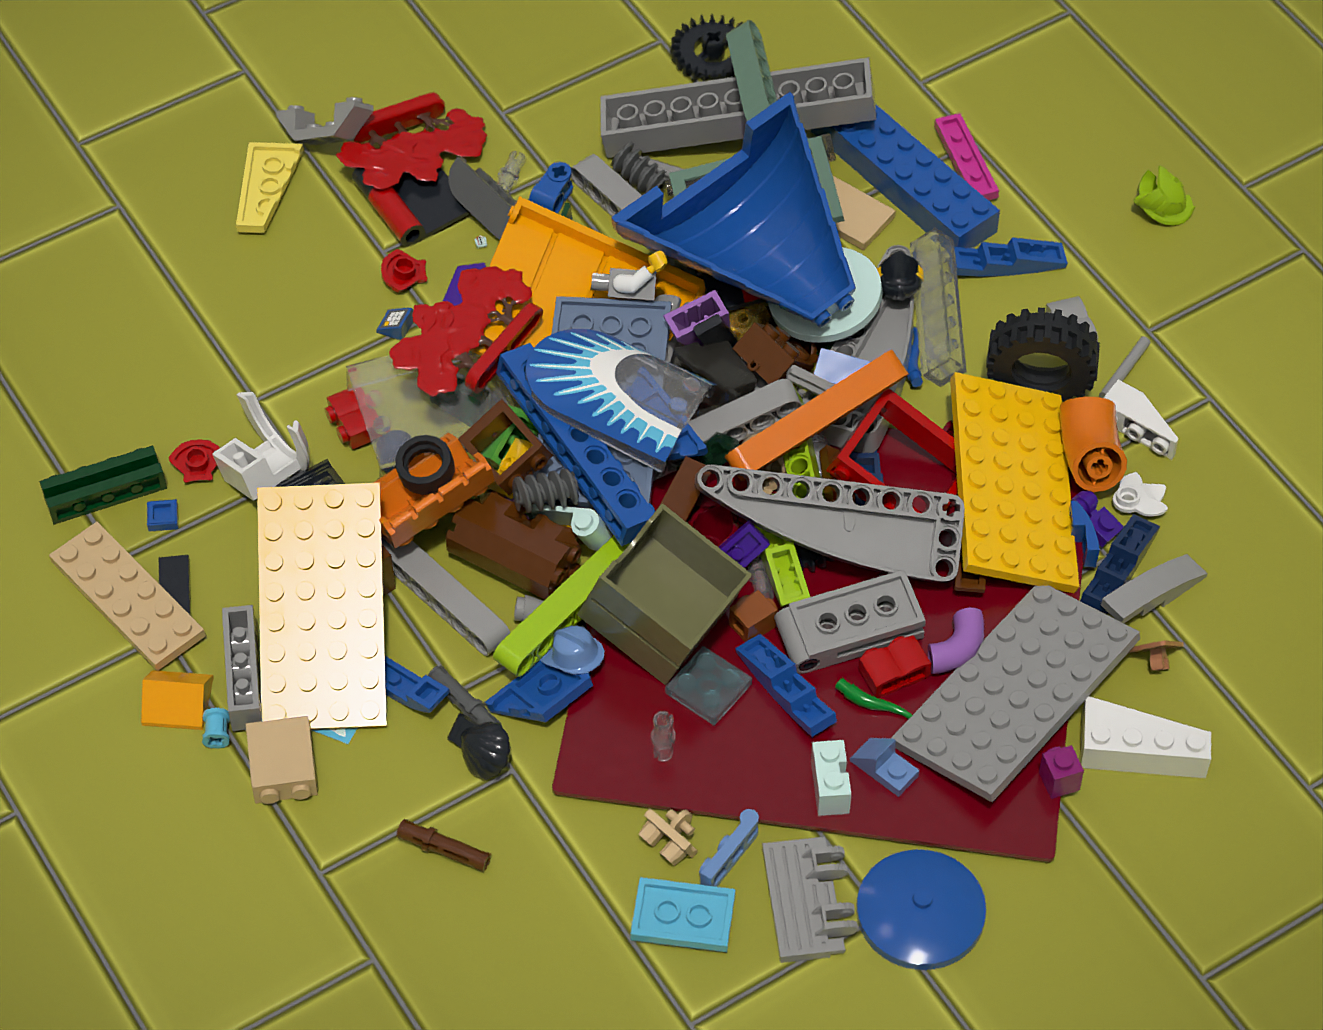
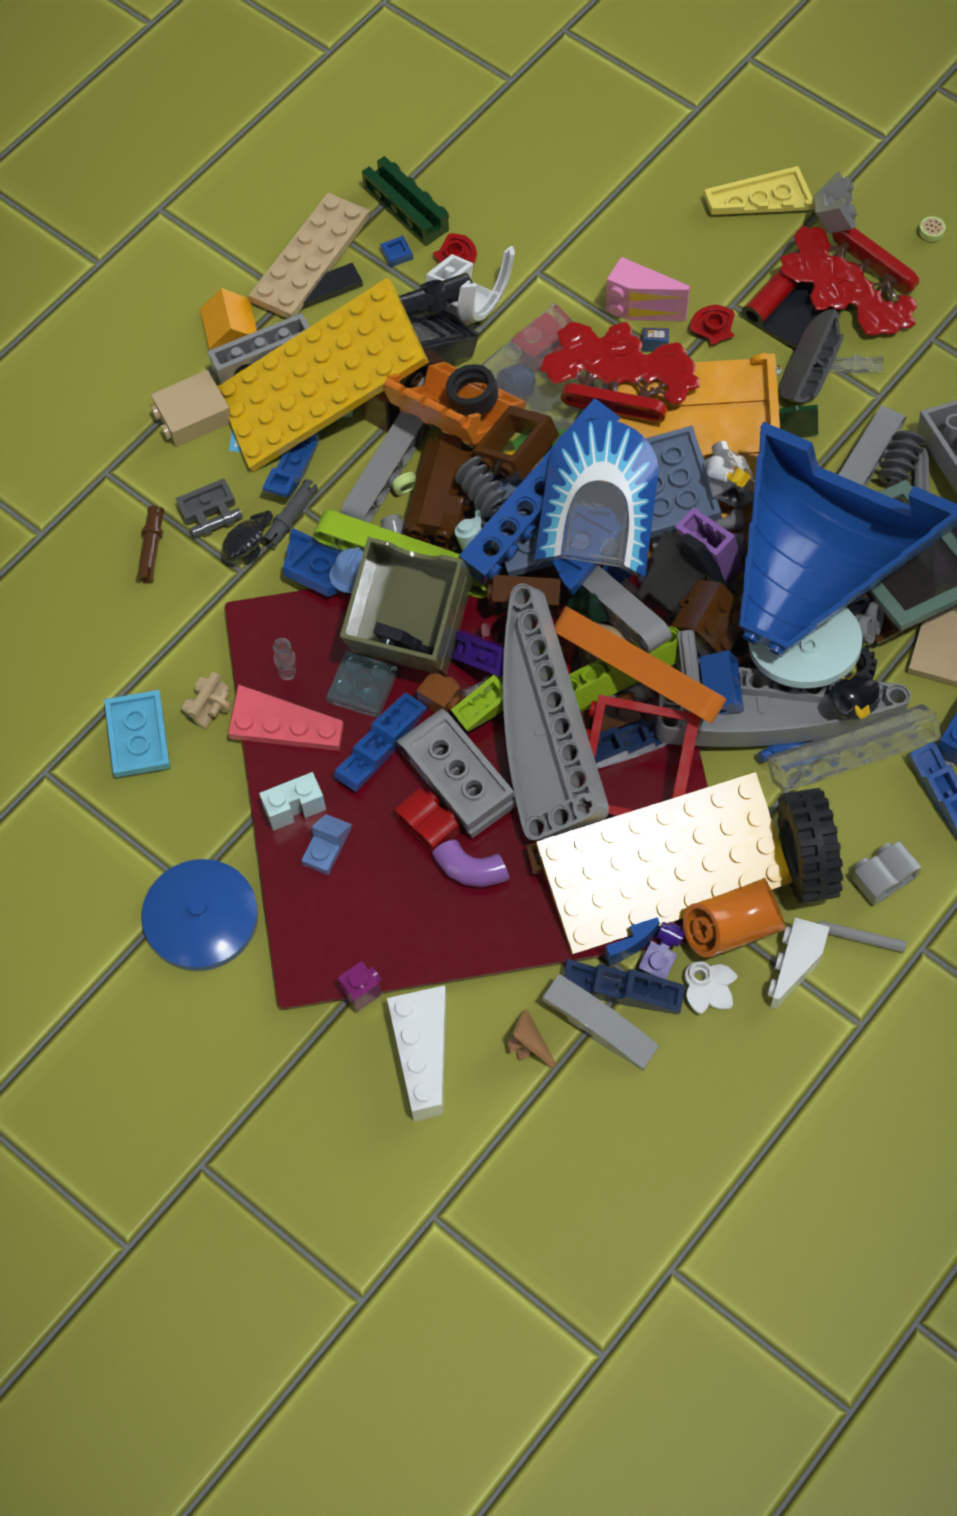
camera: 75 degrees right, 10 degrees up
medium azure bush [202,708,230,749] -> none
blue piece [529,162,573,213] -> none
medium blue plate [699,809,759,887] -> none
light grey hinge [762,837,858,963] -> none
green animal [835,678,913,719] -> none
light grey plate [891,586,1140,802] -> none
none -> dark grey plate [176,478,243,538]
none -> coral wing [228,685,344,751]
none -> black wing [373,622,434,655]
none -> yellowish green tile [391,472,417,496]
none -> black piece [399,273,473,318]
none -> bright pink slope [606,257,690,321]
none -> tile [919,216,946,242]

